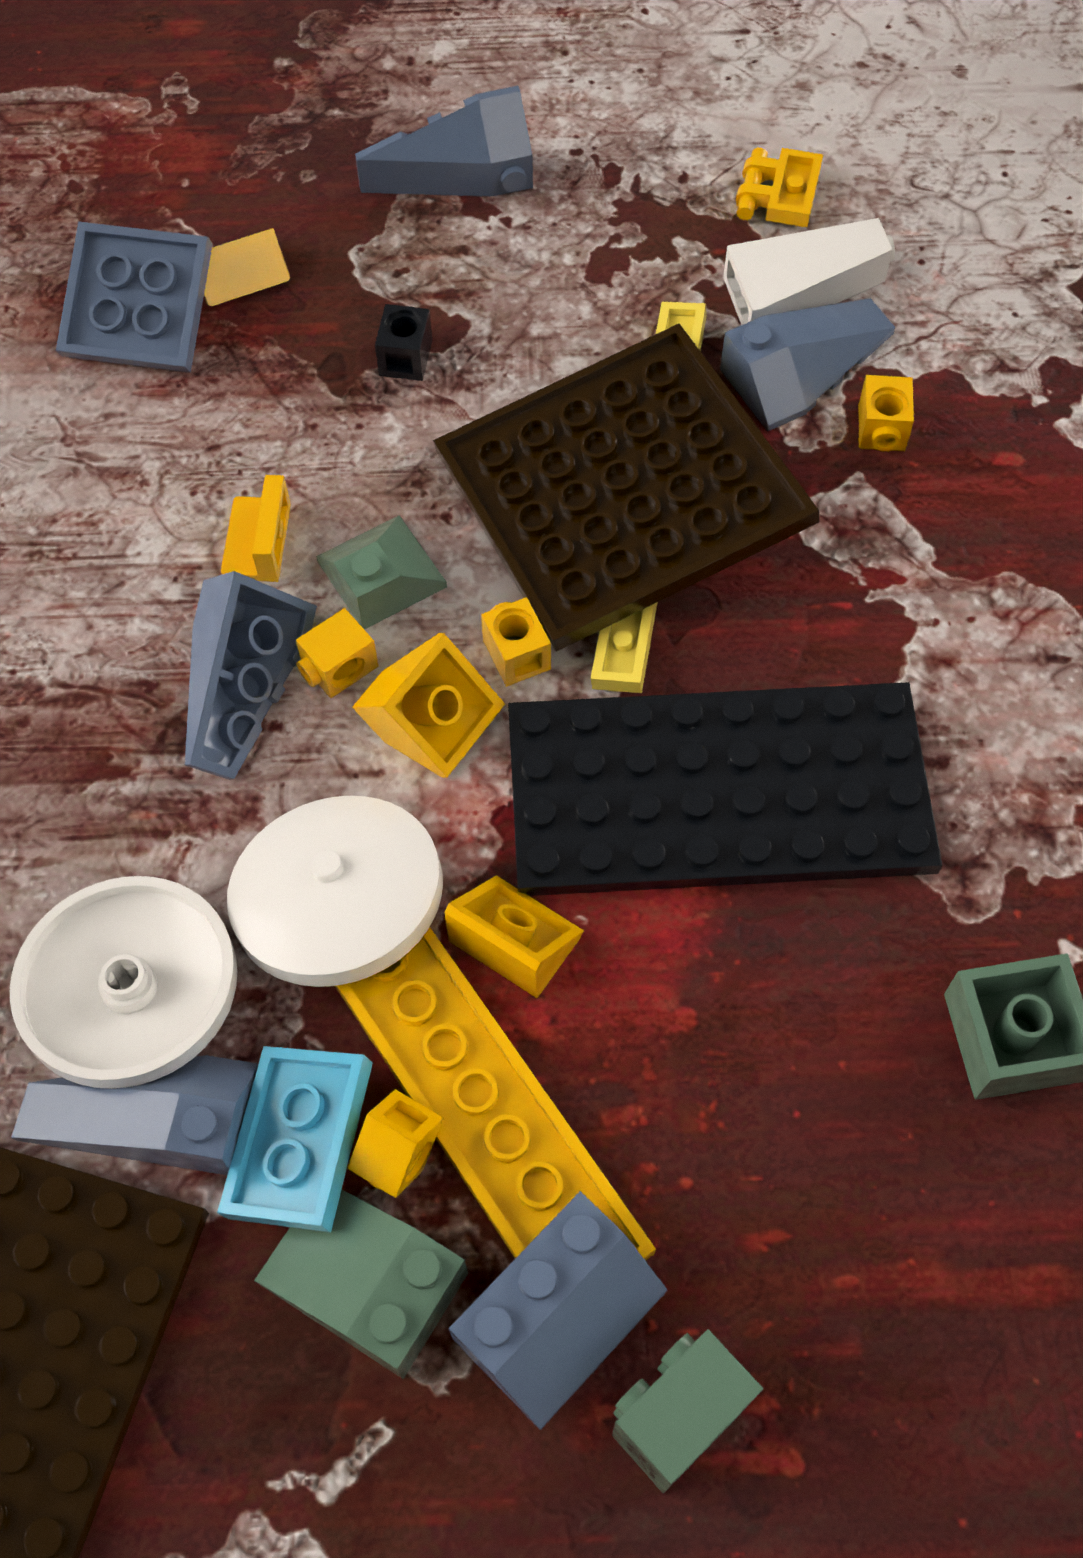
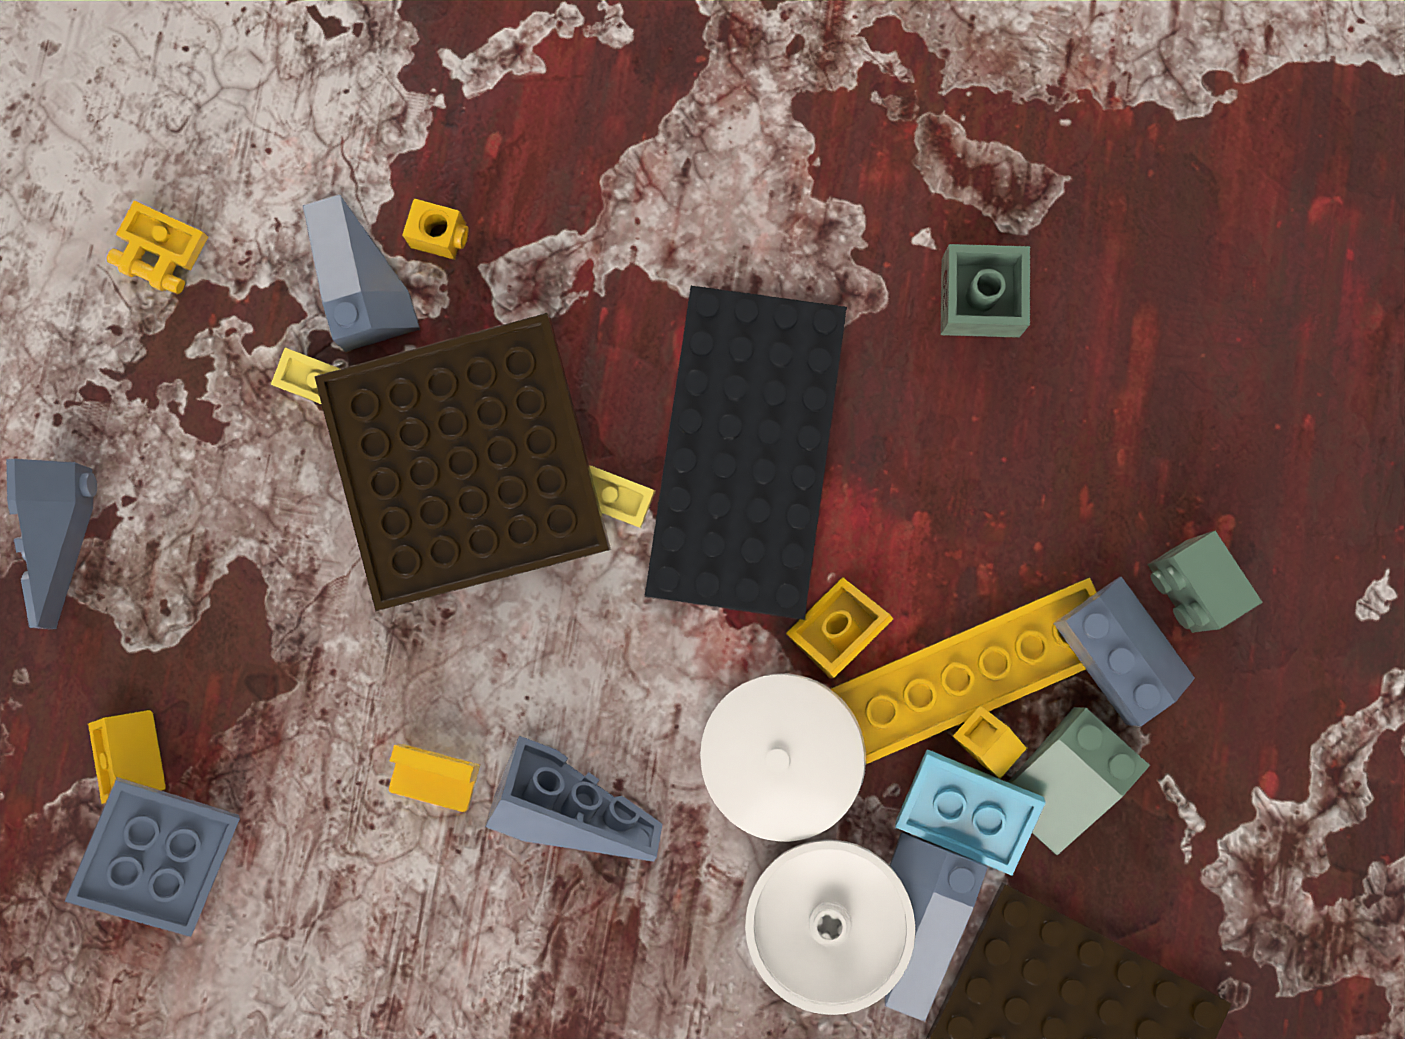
camera: 75 degrees left, 20 degrees up
yellow brick [296,608,379,698] -> none
sand green slope [316,515,447,630] -> none
yellow slope [352,633,505,778] -> none
black brick [375,304,433,381] -> none
yellow brick [481,597,551,687] -> none
white slope [723,218,895,325] -> none

